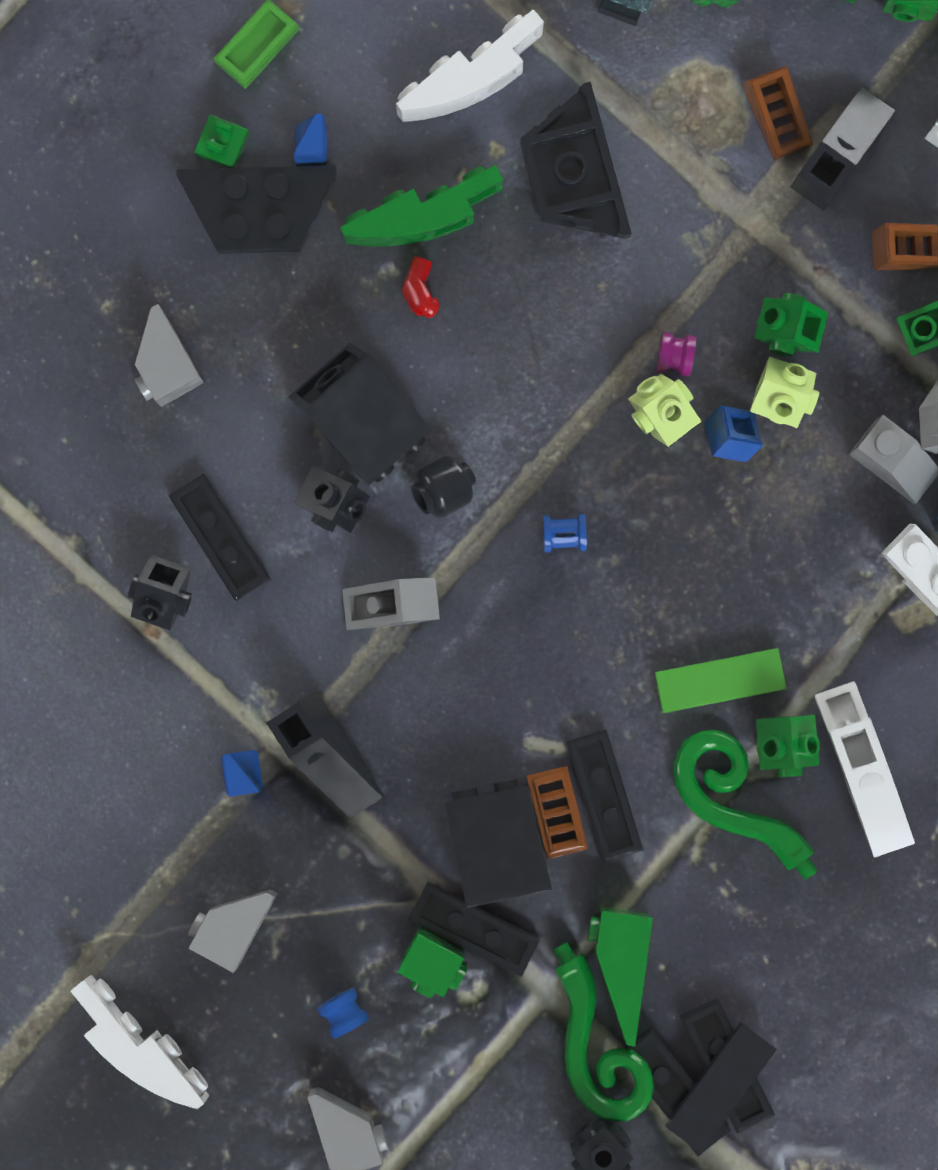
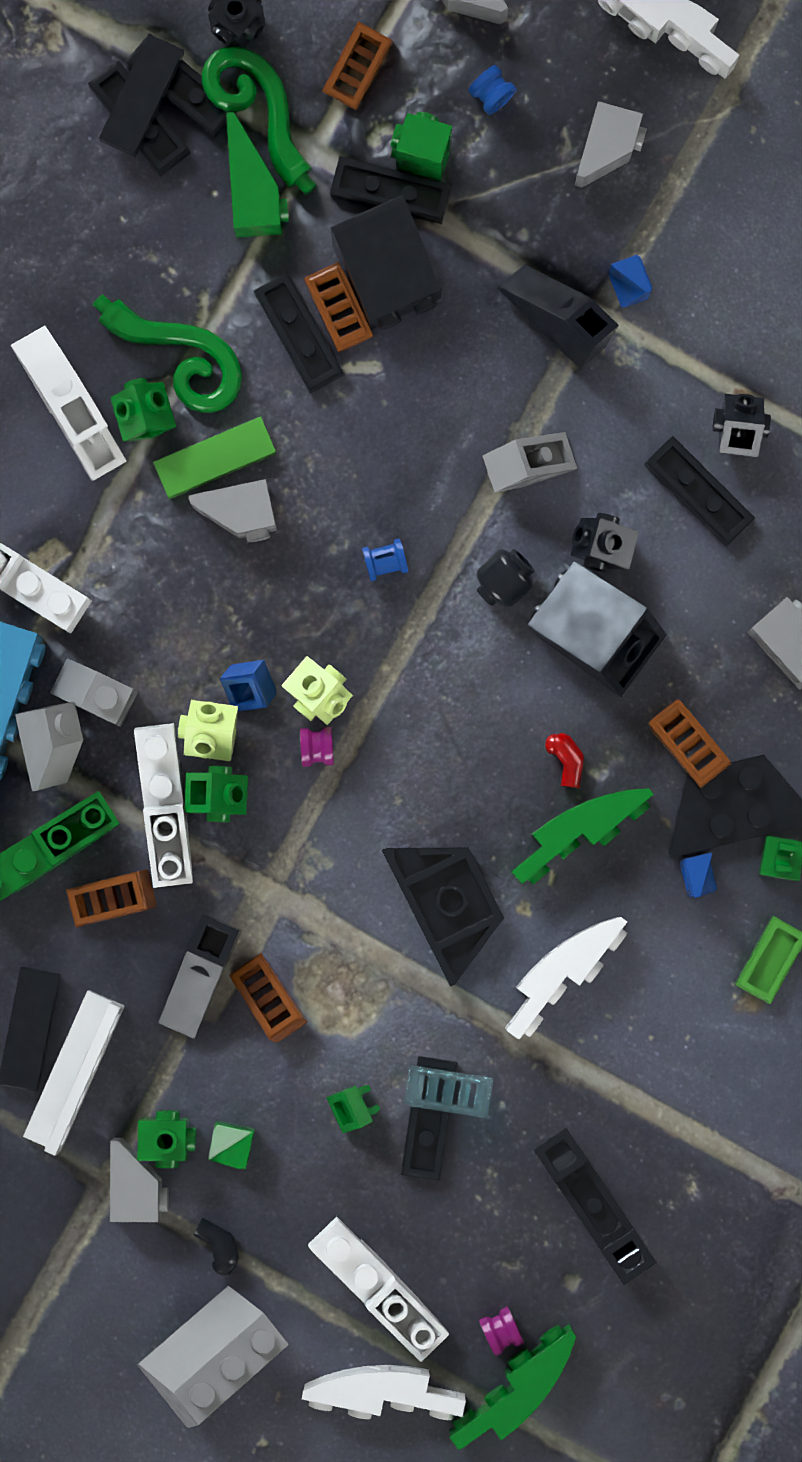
camera: 170 degrees right, 0 degrees up
none -> white slope [134,723,193,888]
none -> light grey slope [189,479,277,542]
none -> dark orange slope [322,21,394,111]
none -> dark orange slope [649,699,731,788]

